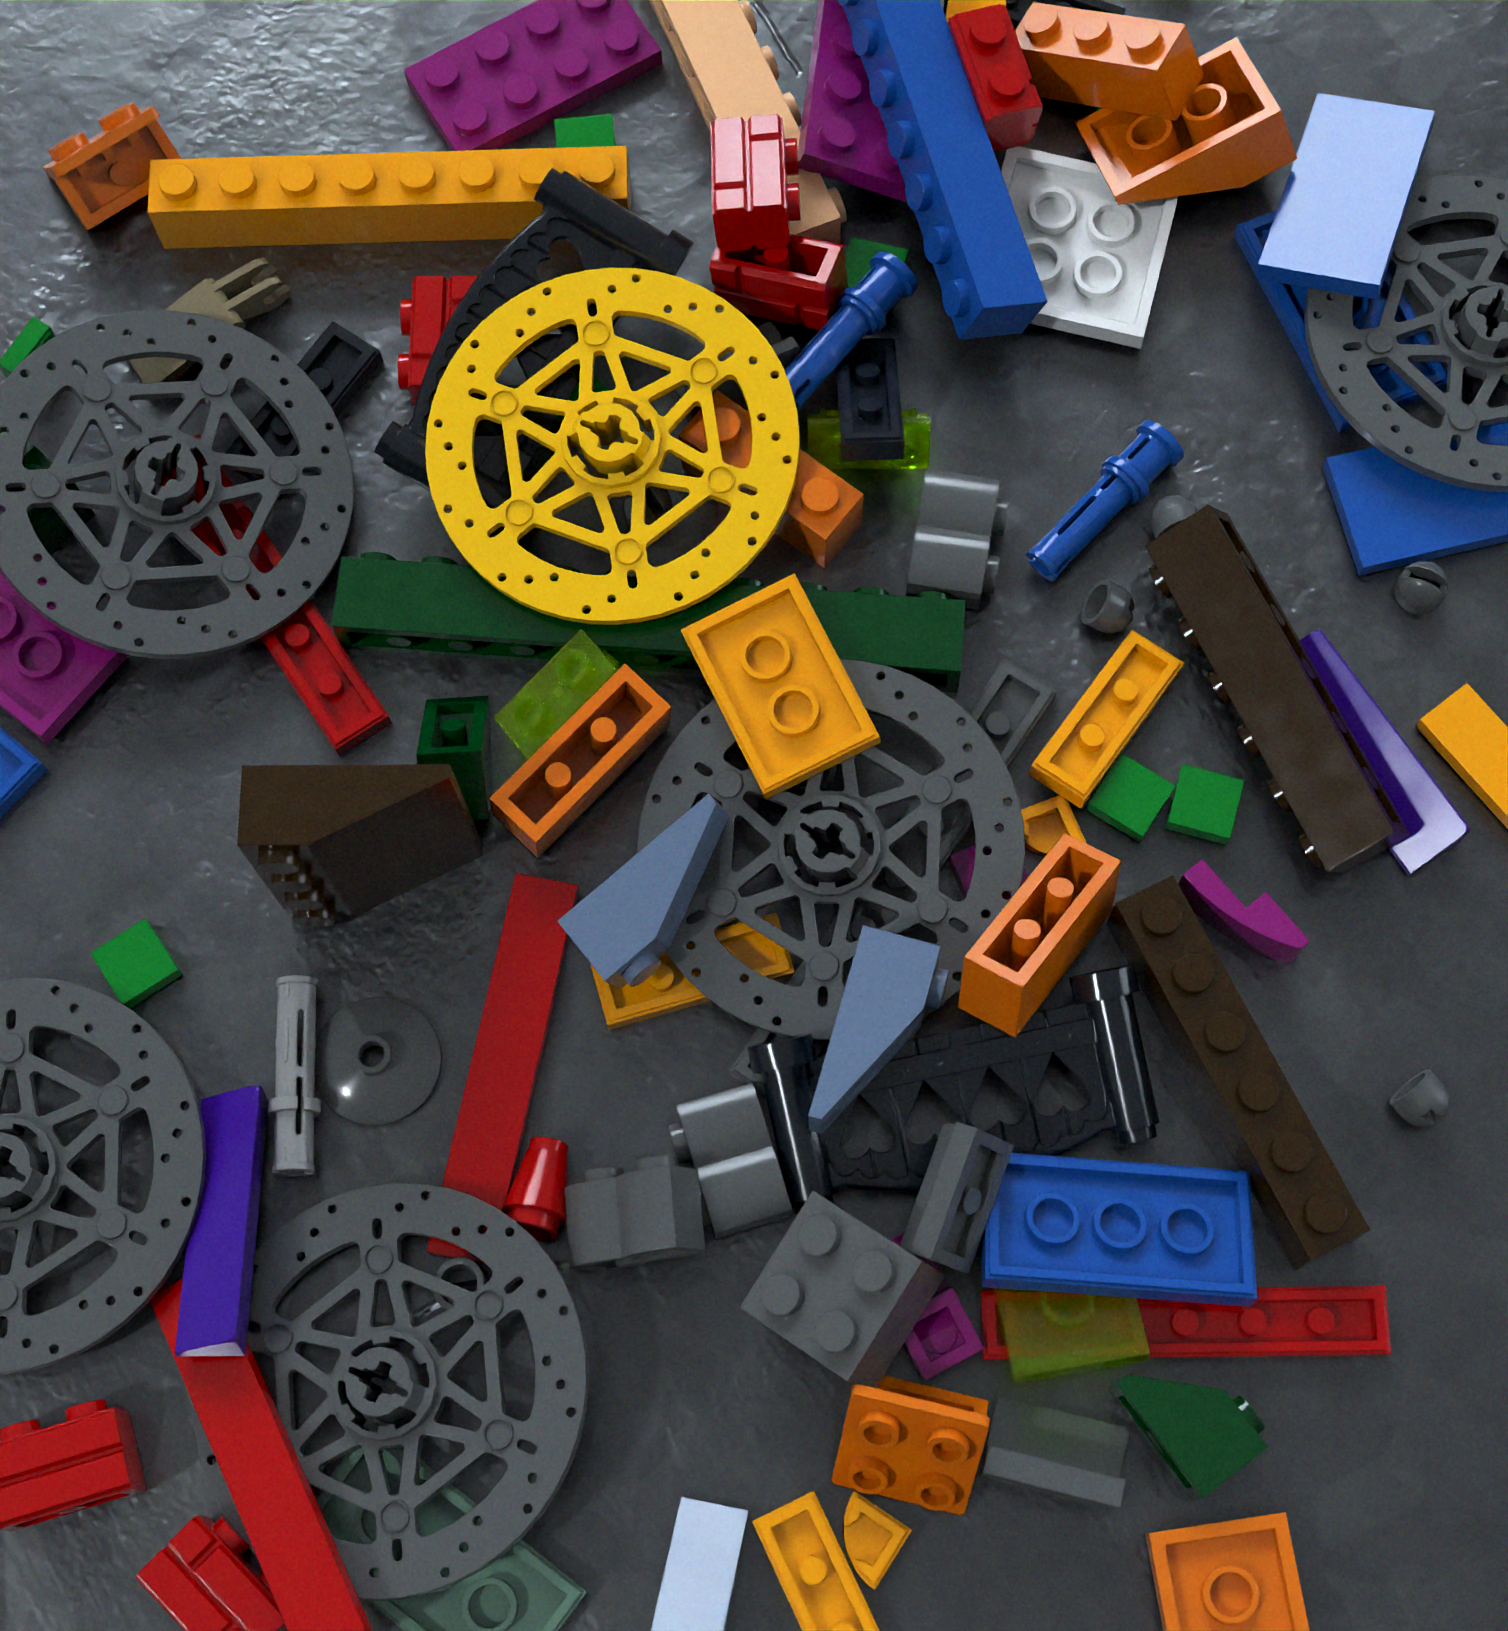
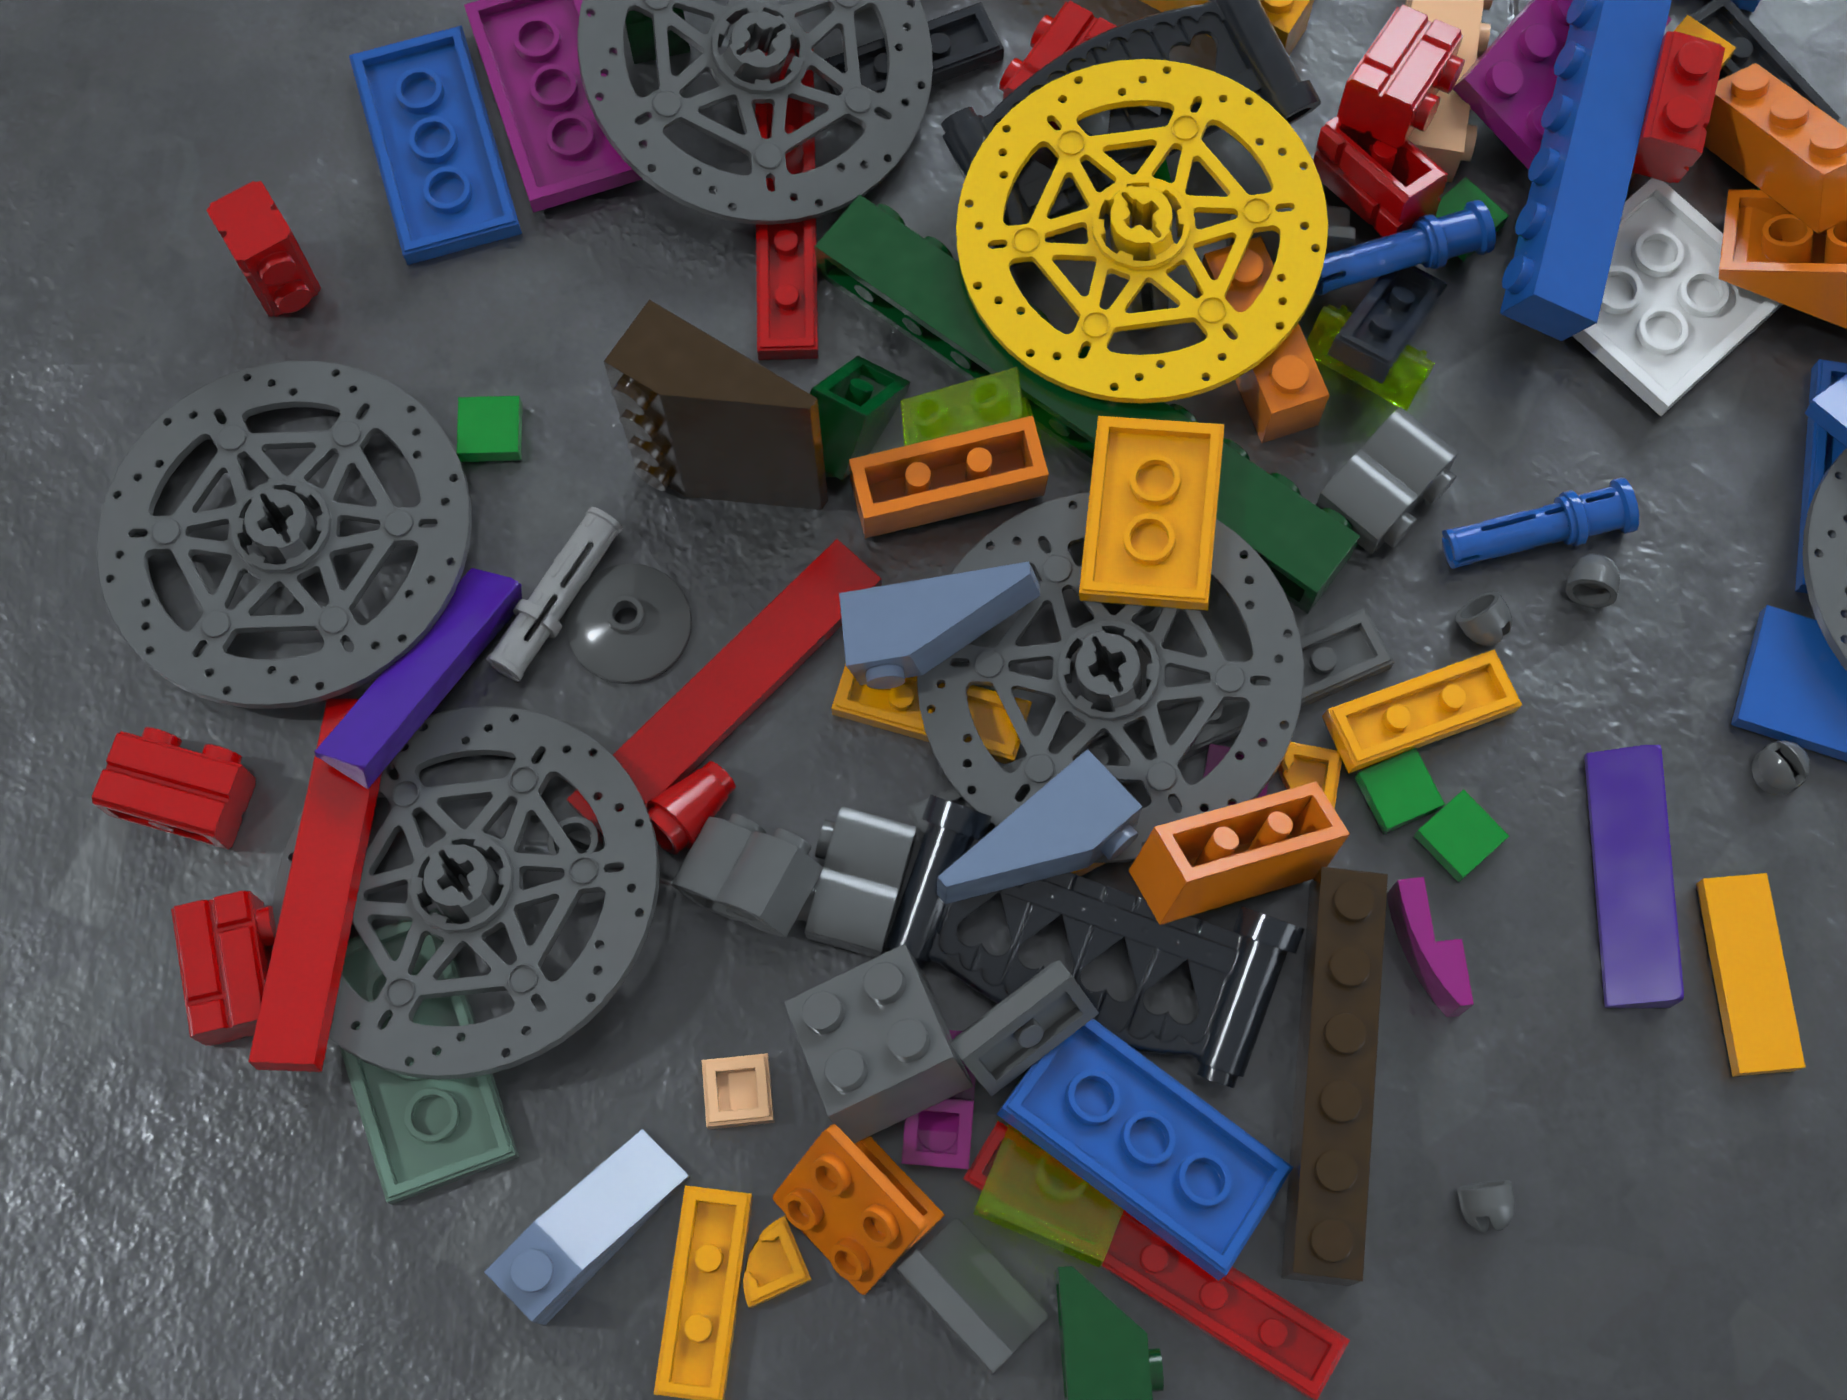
camera: 30 degrees right, 0 degrees up
dark brown brick [1145,505,1411,873] -> none
none -> light nougat tile [701,1053,775,1130]

